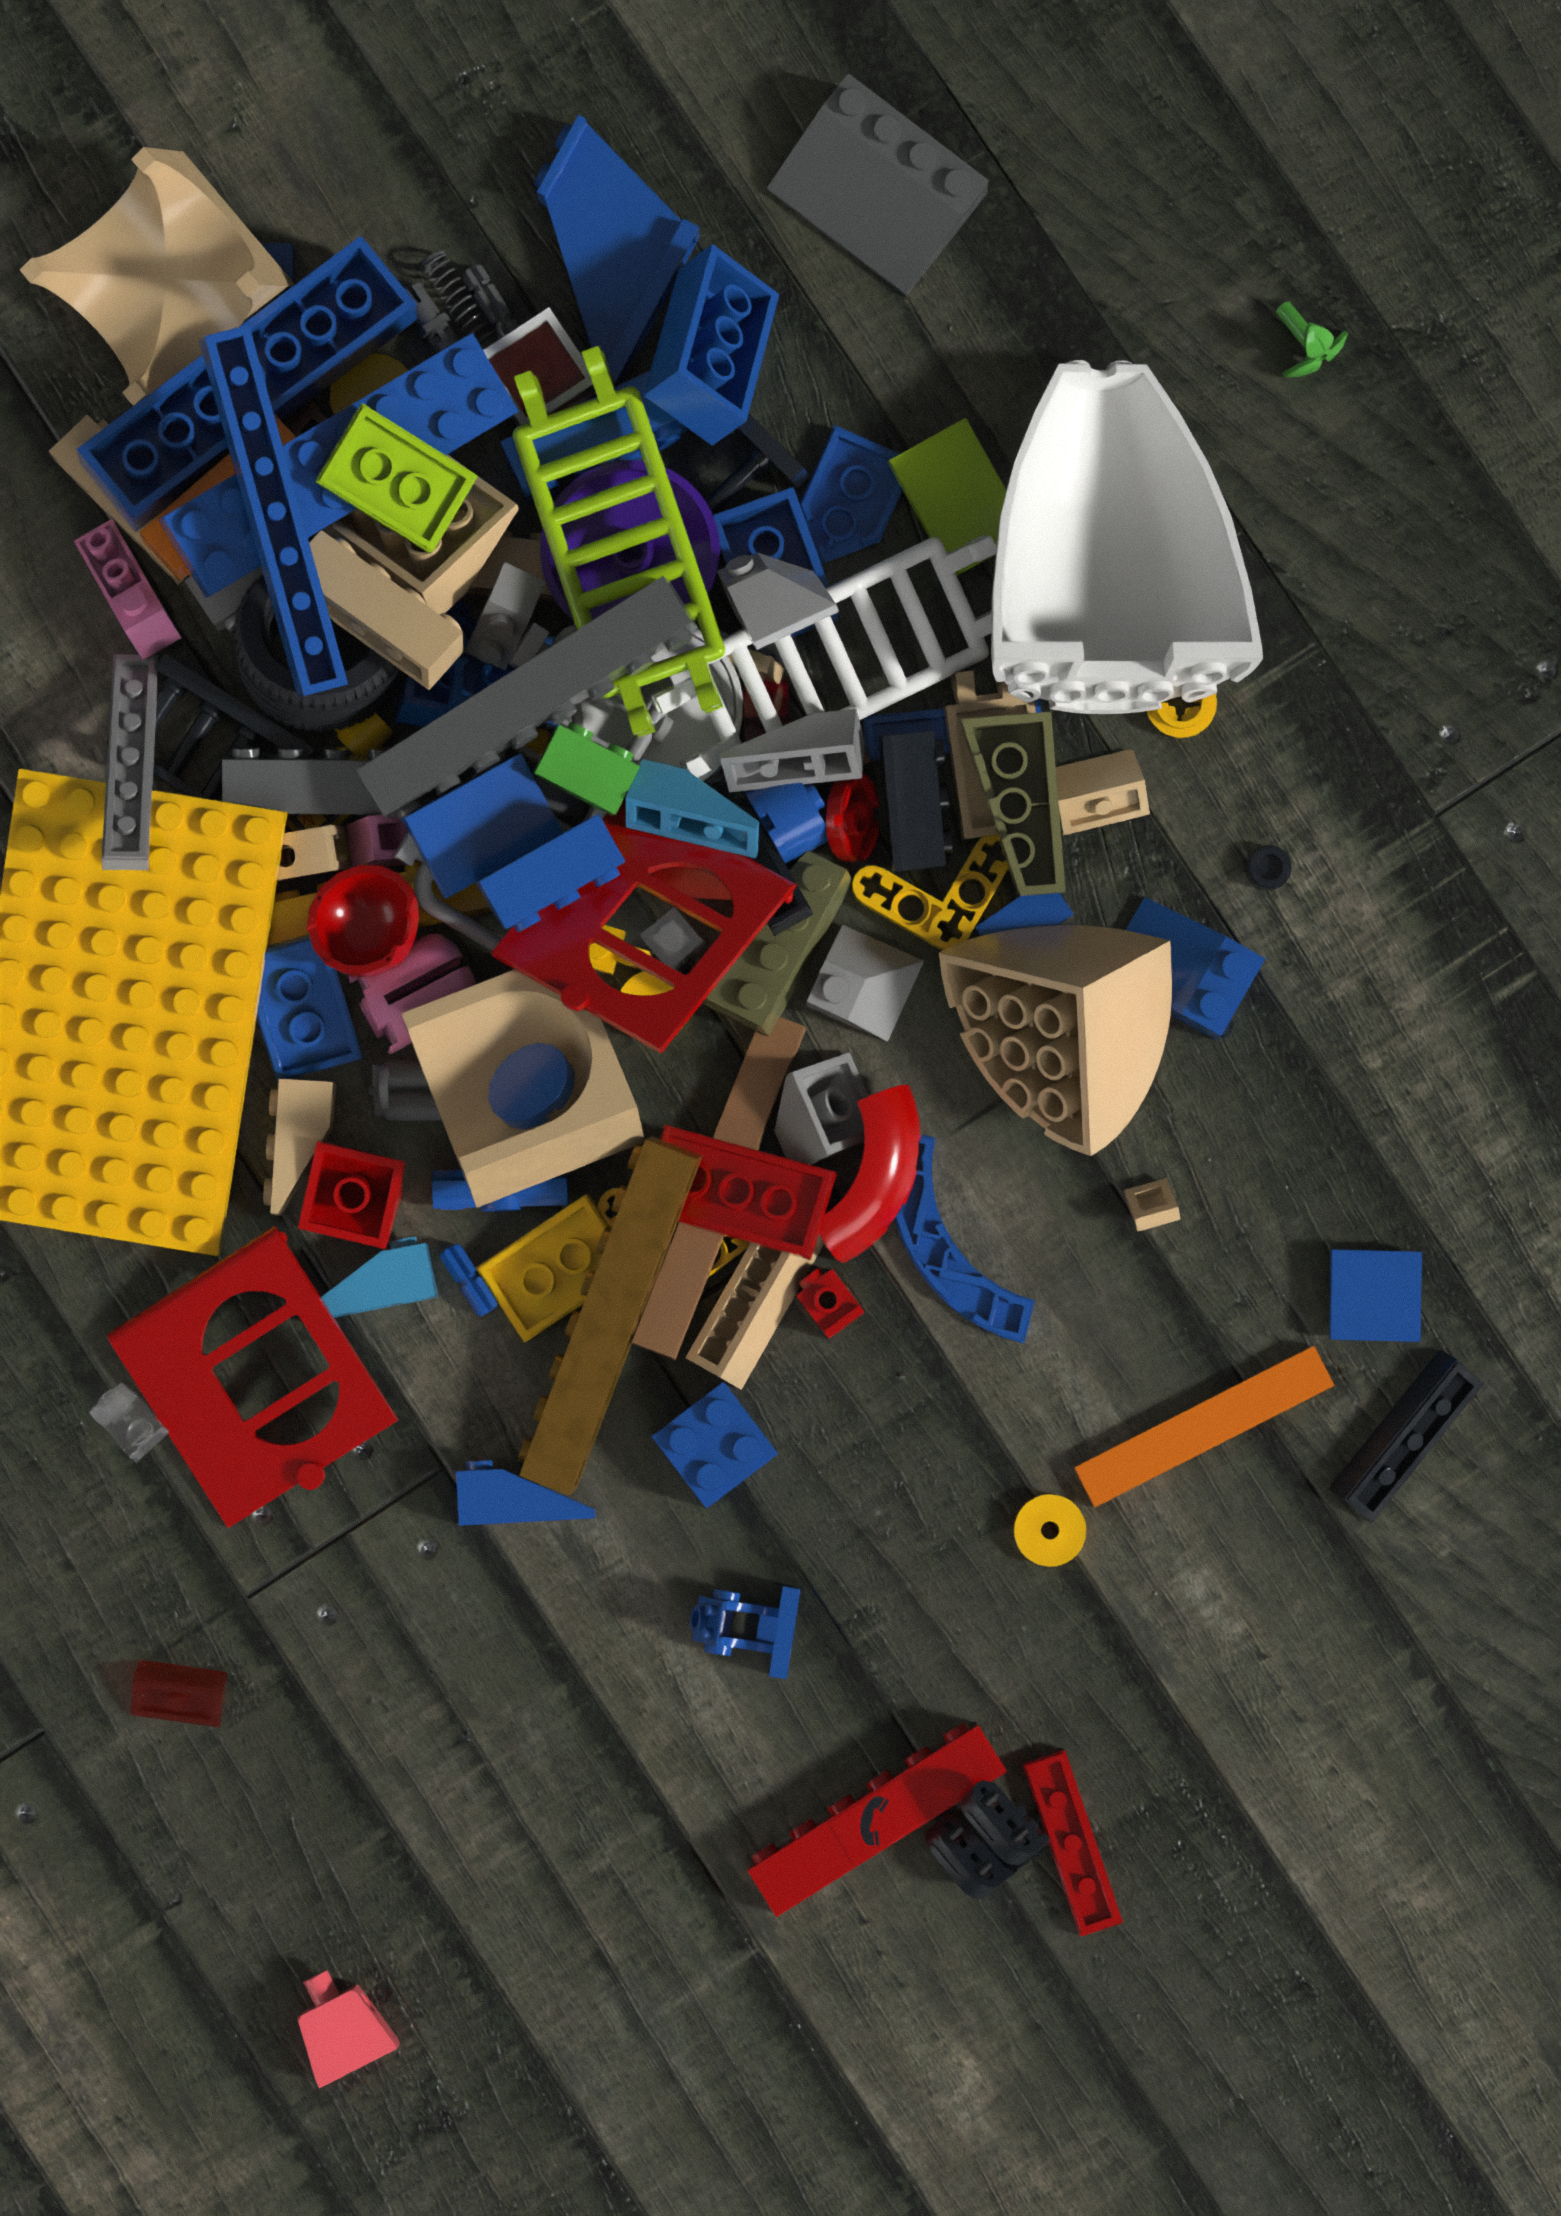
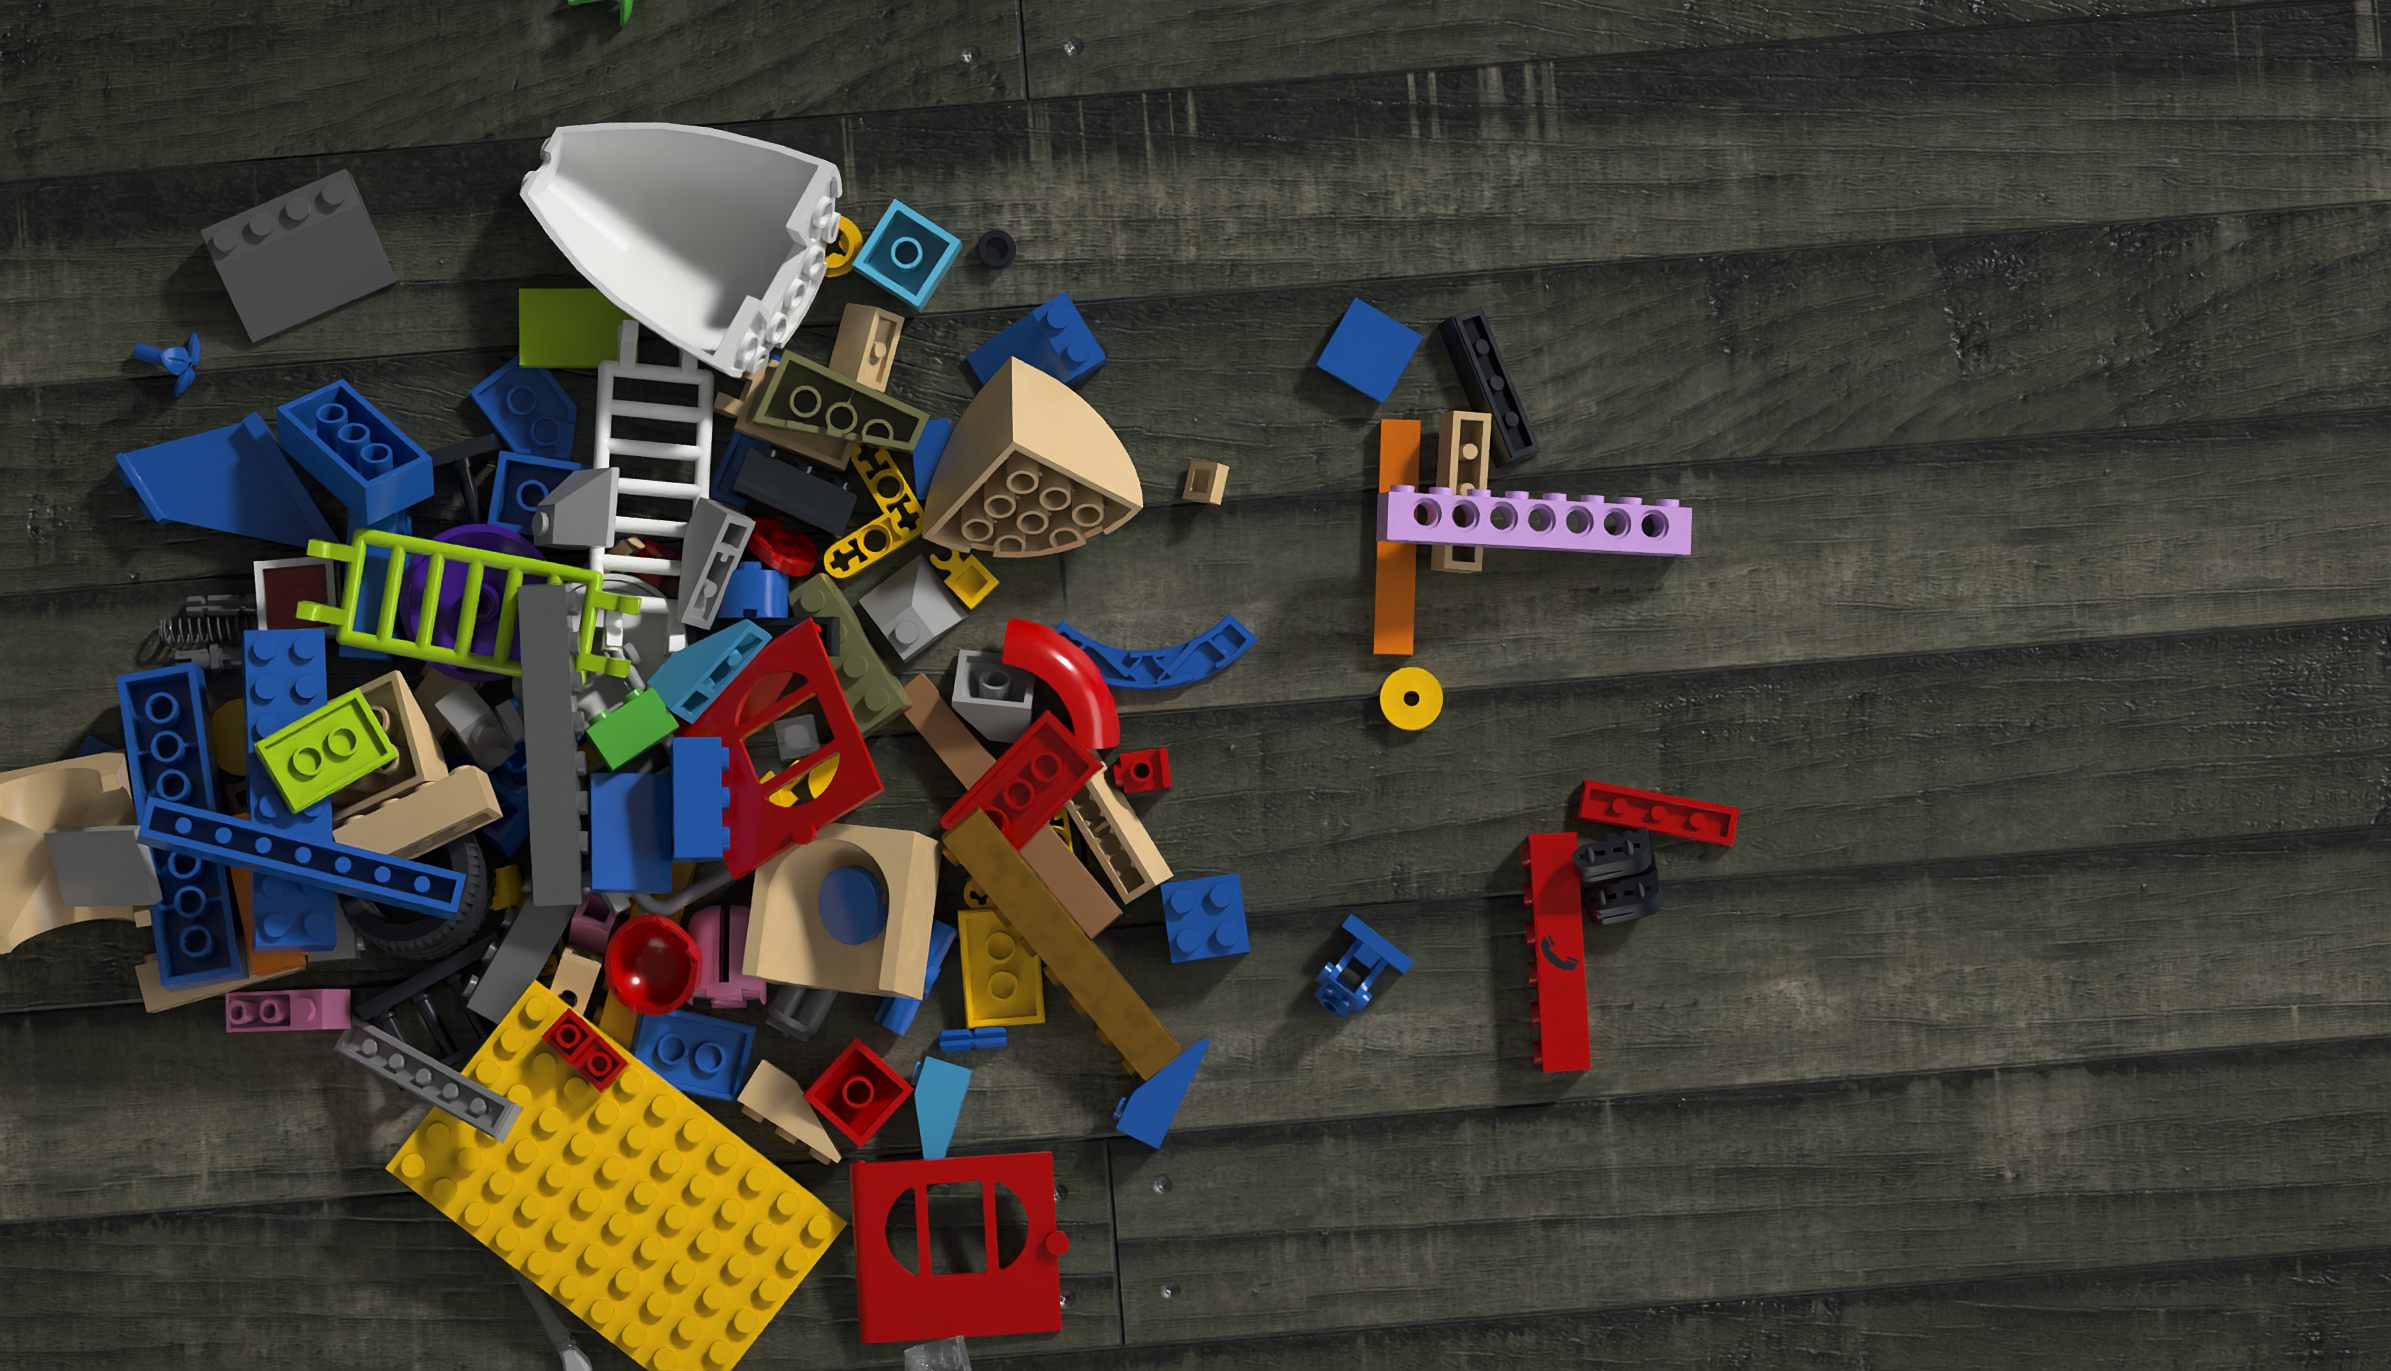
camera: 60 degrees left, 0 degrees up
none -> light grey tile [44,825,163,907]
none -> blue plant [133,333,201,398]
none -> red slope [542,1008,631,1093]
none -> medium azure brick [852,199,963,313]
none -> yellow plate [930,548,1000,610]
none -> lavender brick [1376,485,1692,557]
none -> tan brick [1431,411,1491,573]

